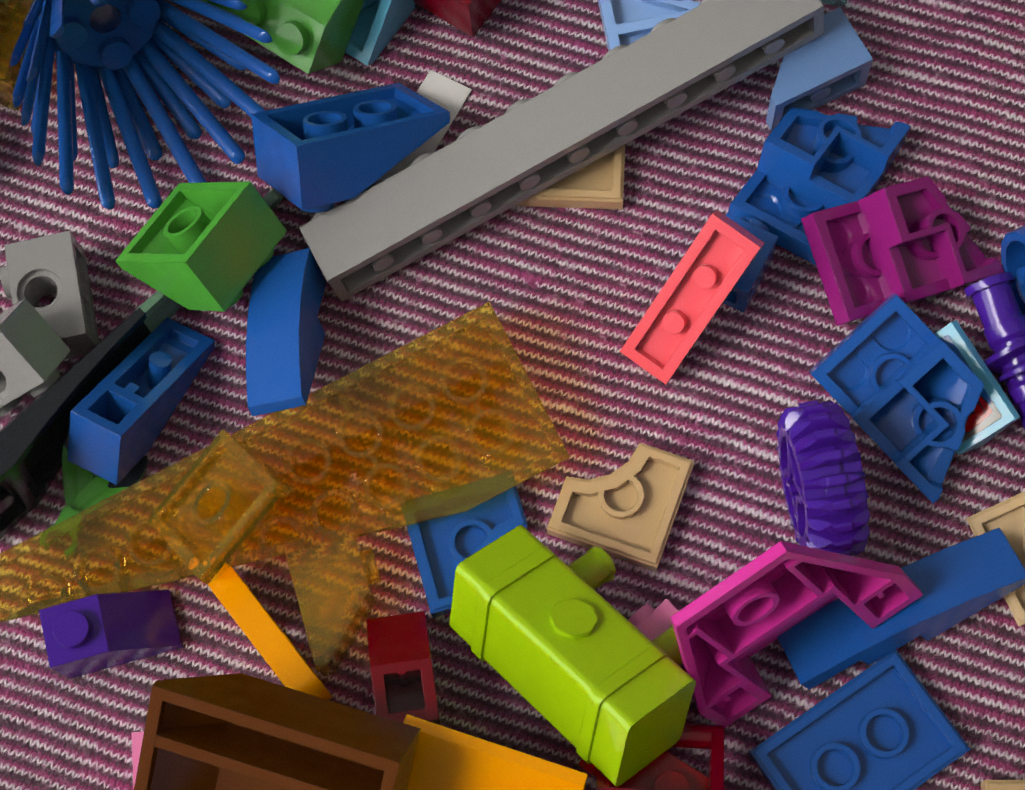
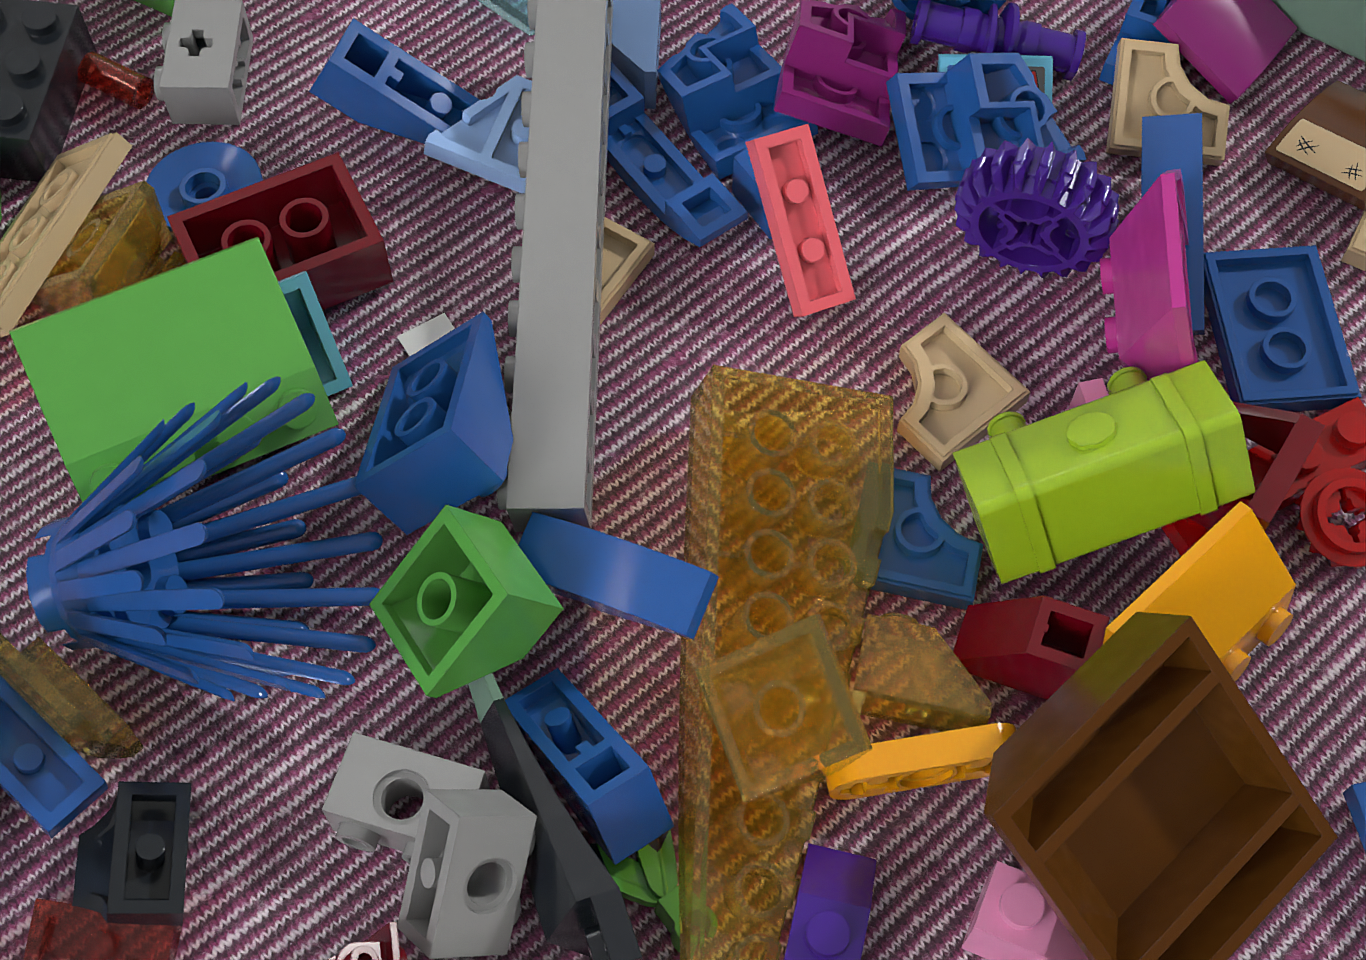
camera: 70 degrees left, 10 degrees down
none -> blue slope [607,62,748,247]

